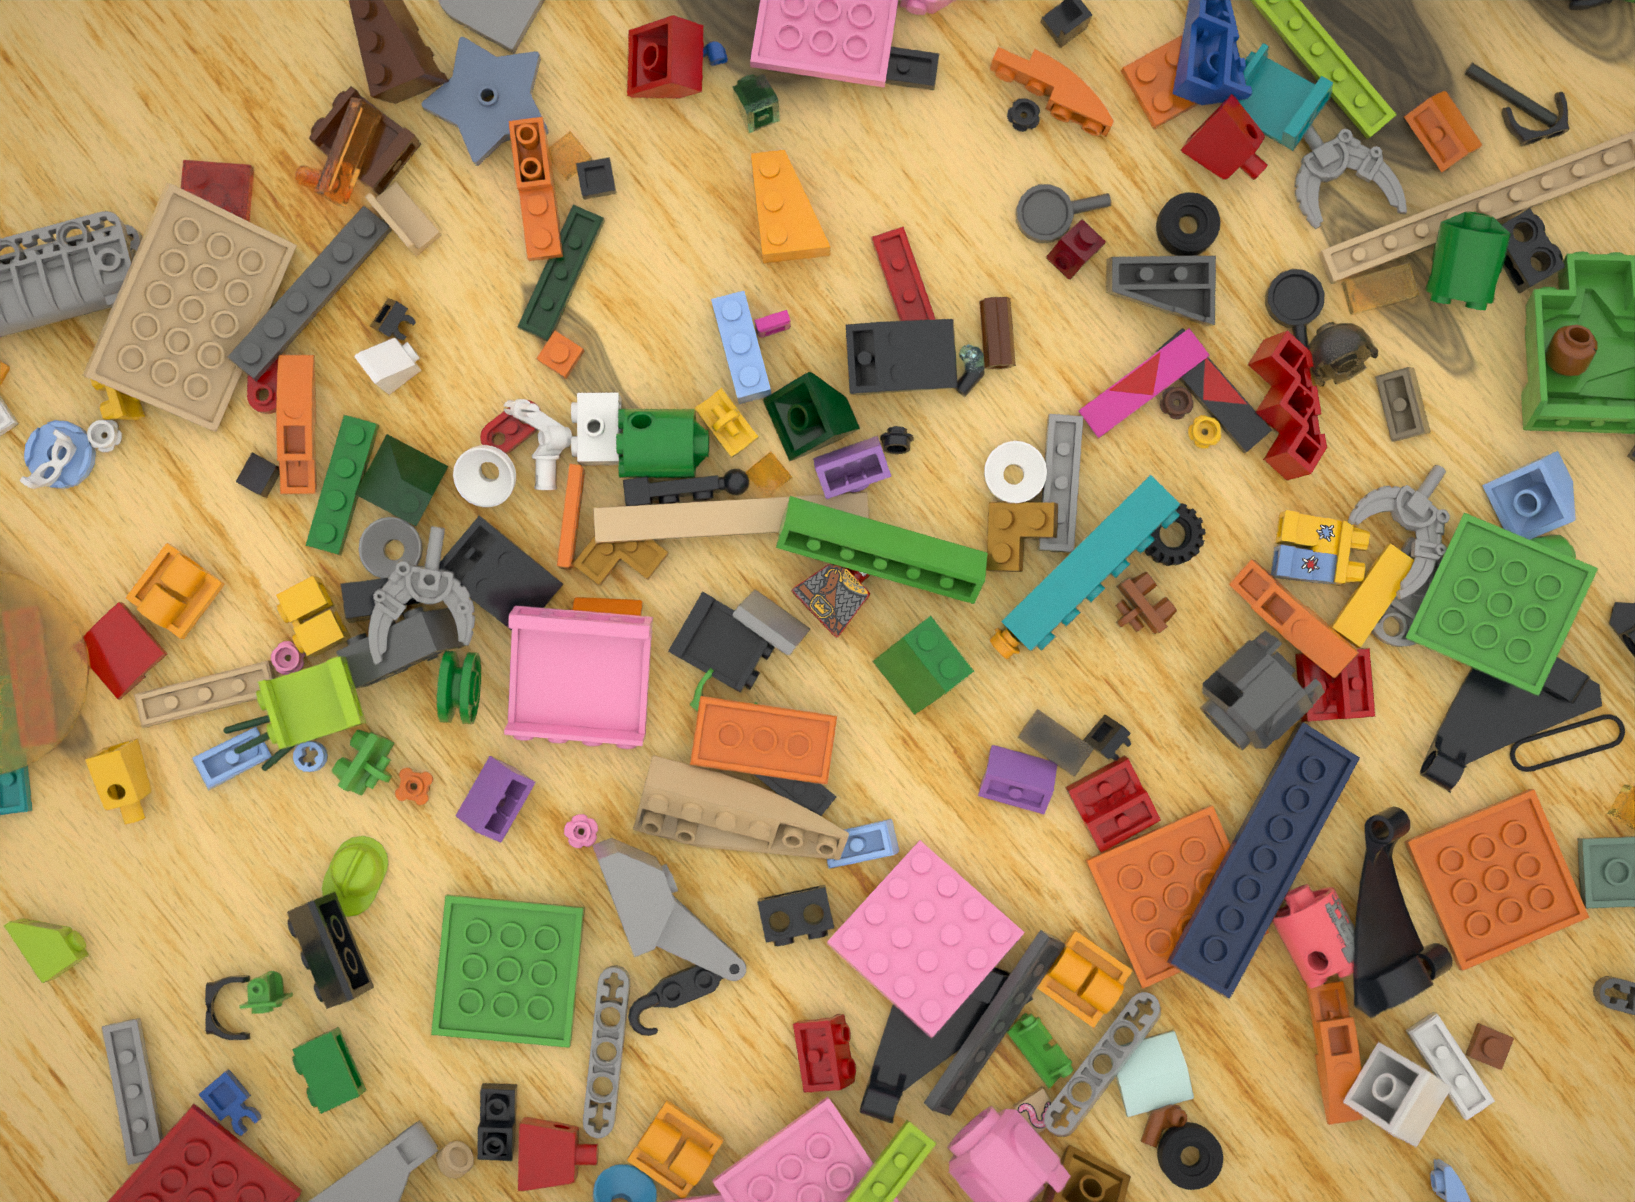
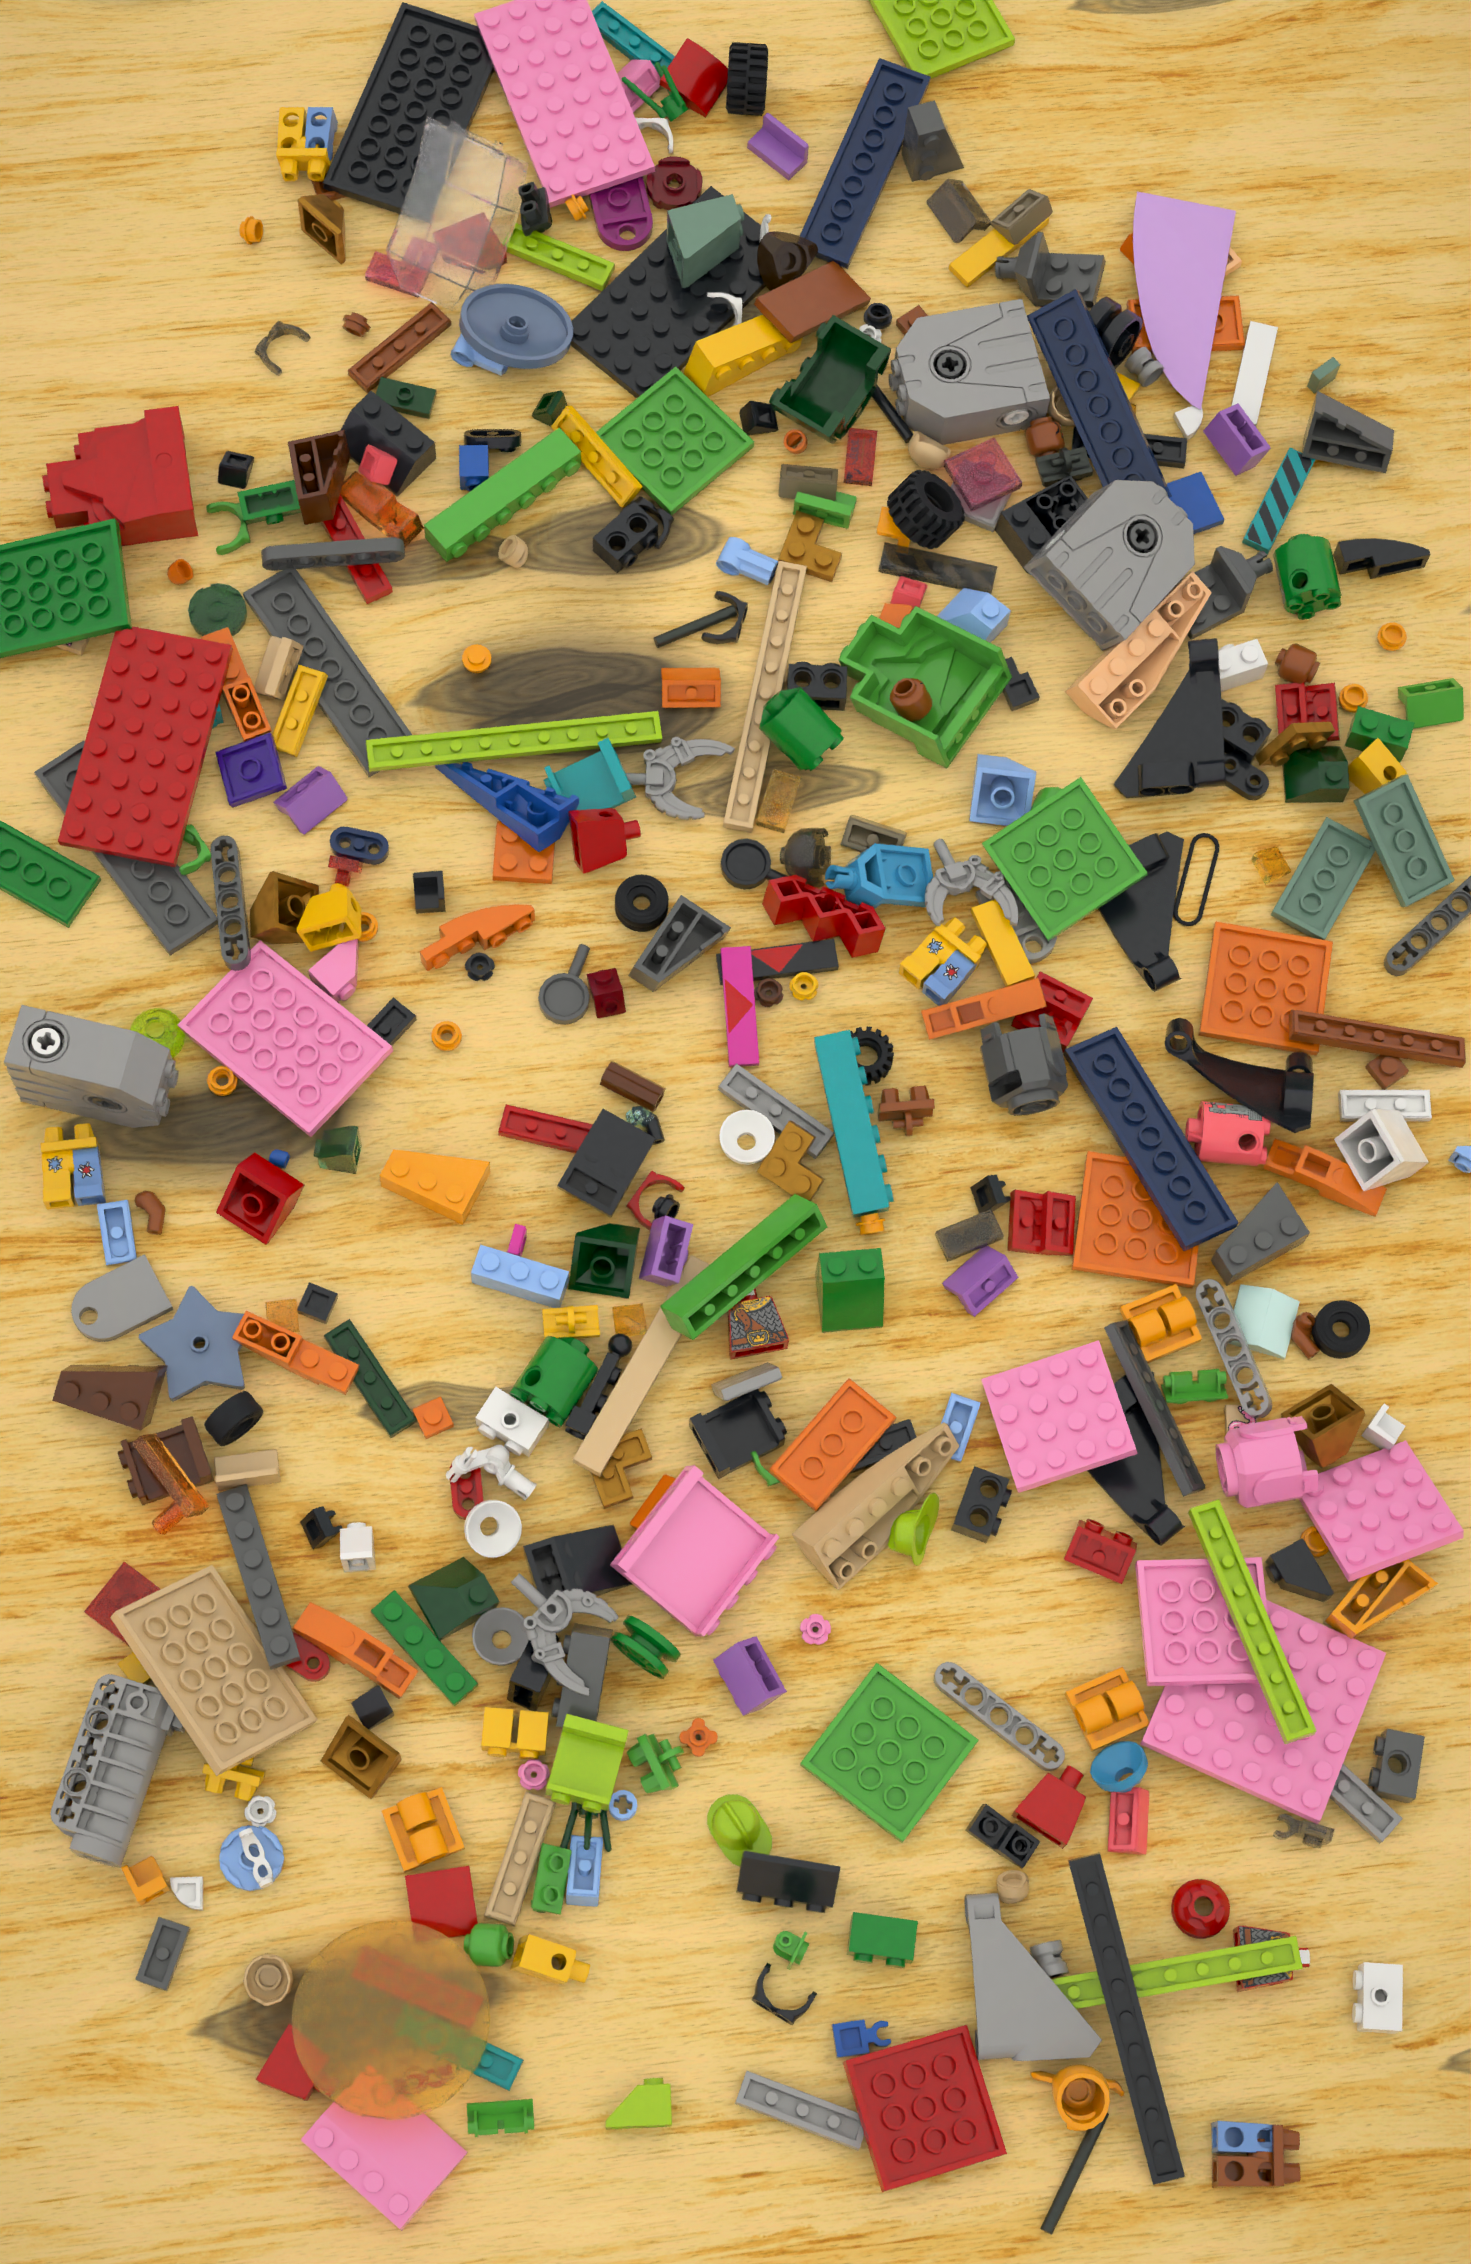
camera: 60 degrees left, 15 degrees down
orange tile [557,464,585,570] -> none
light grey slope [592,838,746,1036] -> none
none -> black tyre [204,1391,263,1446]
none -> pearl gold slope [320,1715,402,1799]
none -> light orange plate [431,1021,462,1051]
none -> bright green head [464,1923,514,1967]
none -> bright green hinge [531,1843,572,1915]
none -> red cap [626,1171,685,1231]
none -> light blue piece [716,537,778,585]
none -> dark azure plate [825,843,933,909]
none -> lime piece [888,1493,939,1566]
none -> dark grey wedge [1211,1182,1310,1286]
none -> dark orange tile [1289,1009,1466,1068]

